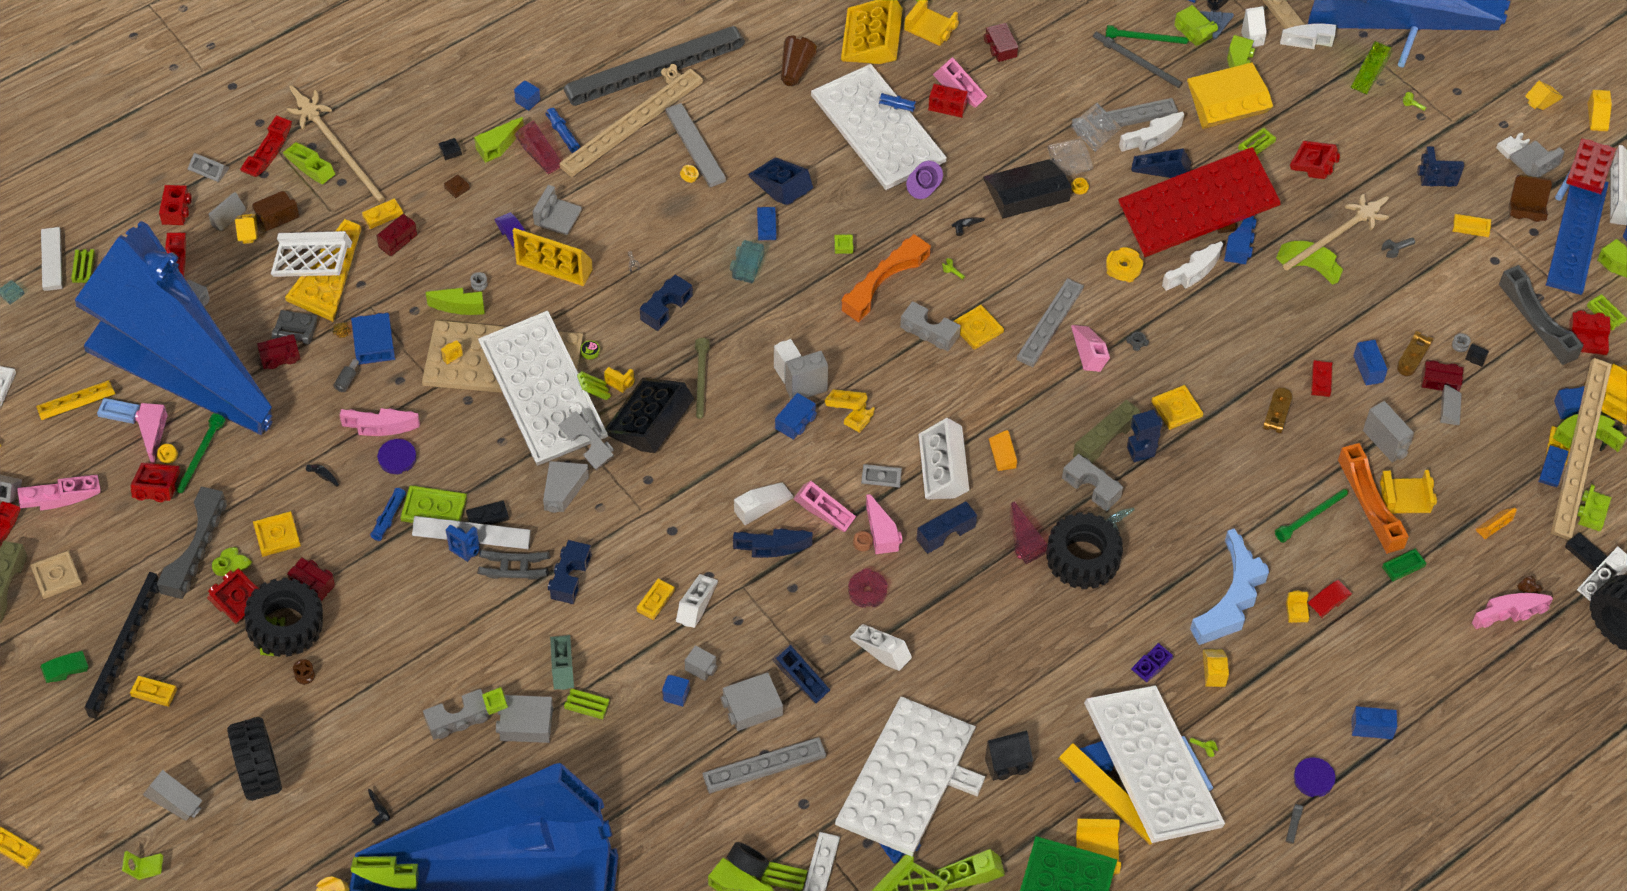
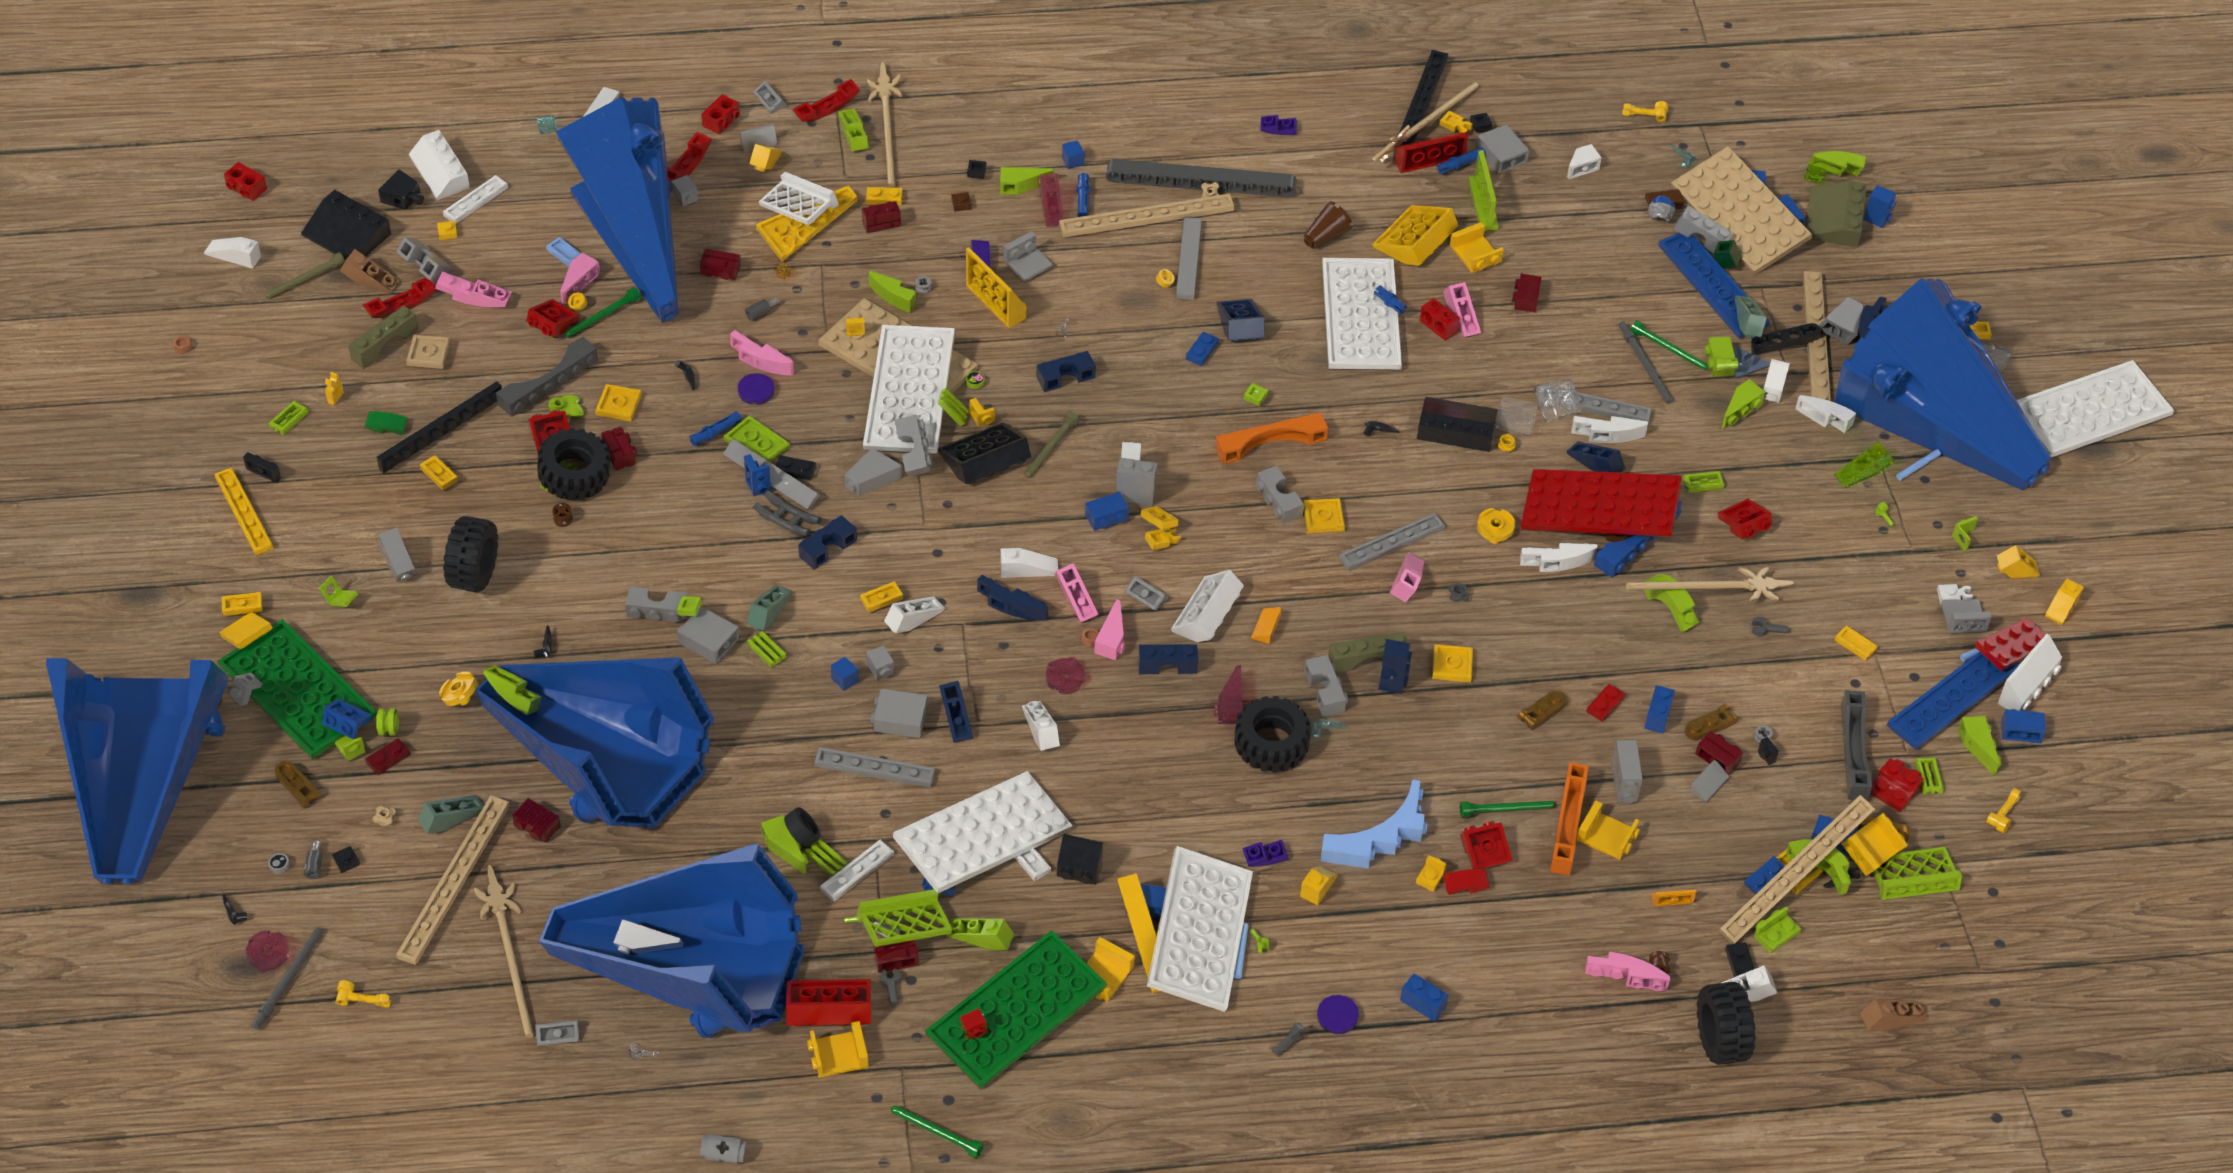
camera: 30 degrees right, 5 degrees down
yellow tile [36,380,115,420] -> none
reddish brown bracket [252,191,300,231] -> none
dark grey plate [272,310,318,344] -> none
blue brick [351,313,395,365] -> none
clear light blue brick [730,240,764,283] -> none
medium lavender piece [906,160,943,199] -> none
lime hand [942,258,965,280] -> none
yellow slope [1187,62,1273,129] -> none
green tile [1382,548,1427,582] -> none
dark blue bracket [1417,146,1464,187] -> none
reddish brown bracket [1508,175,1552,222] -> none
none -> red plate [1460,821,1513,869]
none -> lime bracket [1952,516,1978,551]

